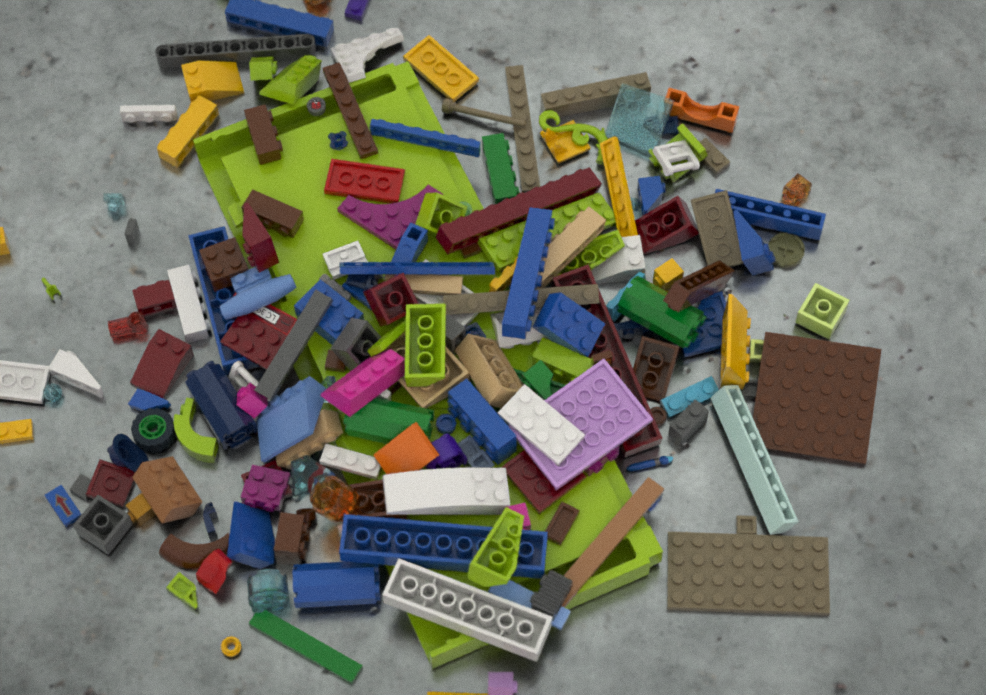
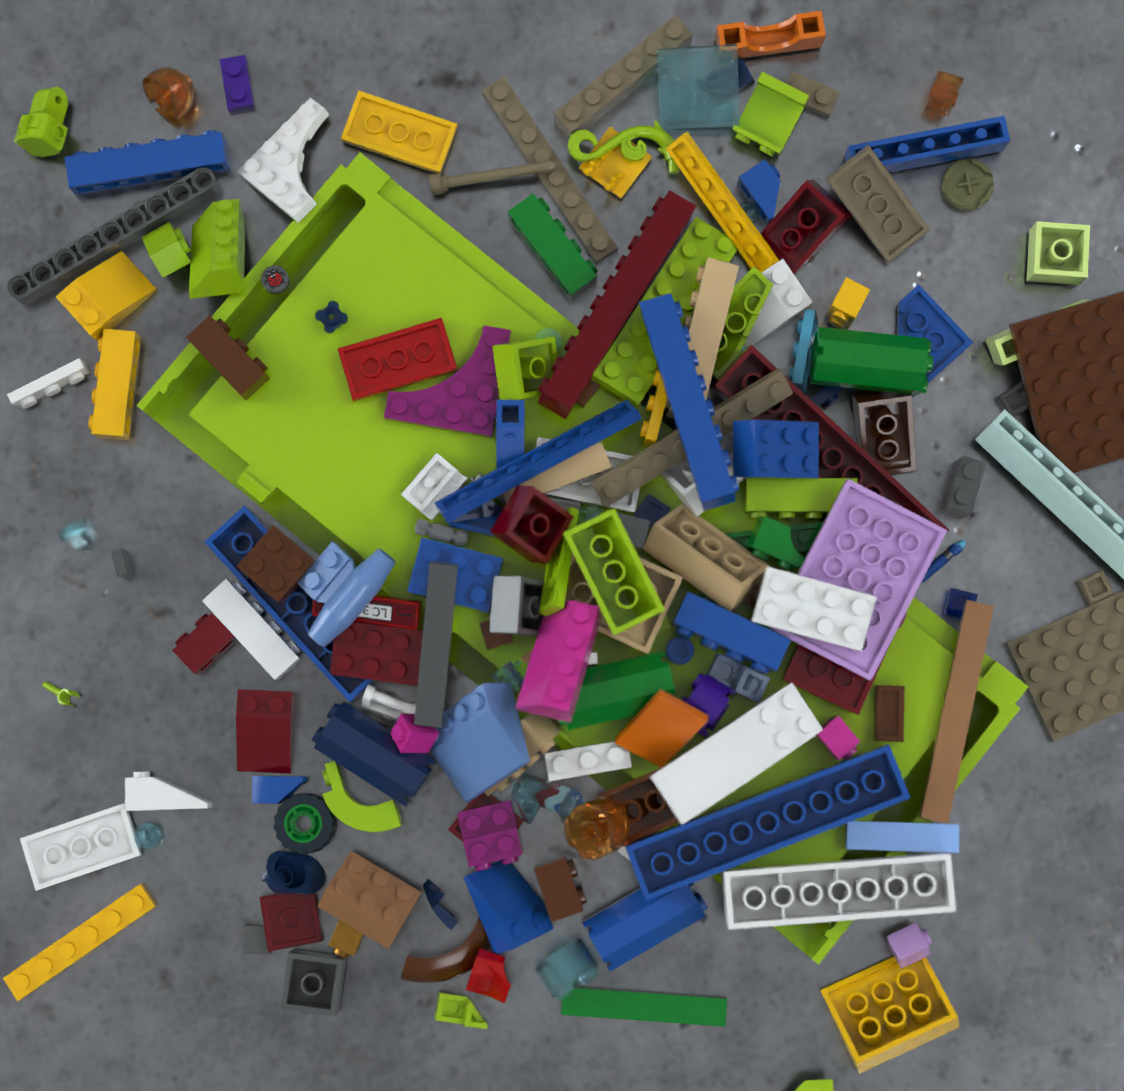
camera: 25 degrees left, 20 degrees up
blue tile [45,485,82,527] -> none
clear red piece [108,312,148,338] -> none
yellow plate [221,636,241,657] -> none
reddish brown brick [241,189,304,238] -> none
dark red slope [242,202,279,273] -> none
reddish brown tile [296,508,316,527] -> none
reddish brown plate [323,62,378,159] -> none
blue plate [370,119,481,158] -> none
lime wedge [467,507,524,587] -> none
dark grey brick [530,570,573,621] -> none
reddish brown tile [591,350,613,366] -> none
reddish brown tile [650,407,667,427] -> none
white plate [652,140,700,176] -> none
medium azure plate [660,376,719,418] -> none
reddish brown brick [663,260,735,312] -> none
yellow slope [720,294,751,389] -> none
blue slope [733,210,775,276] -> none

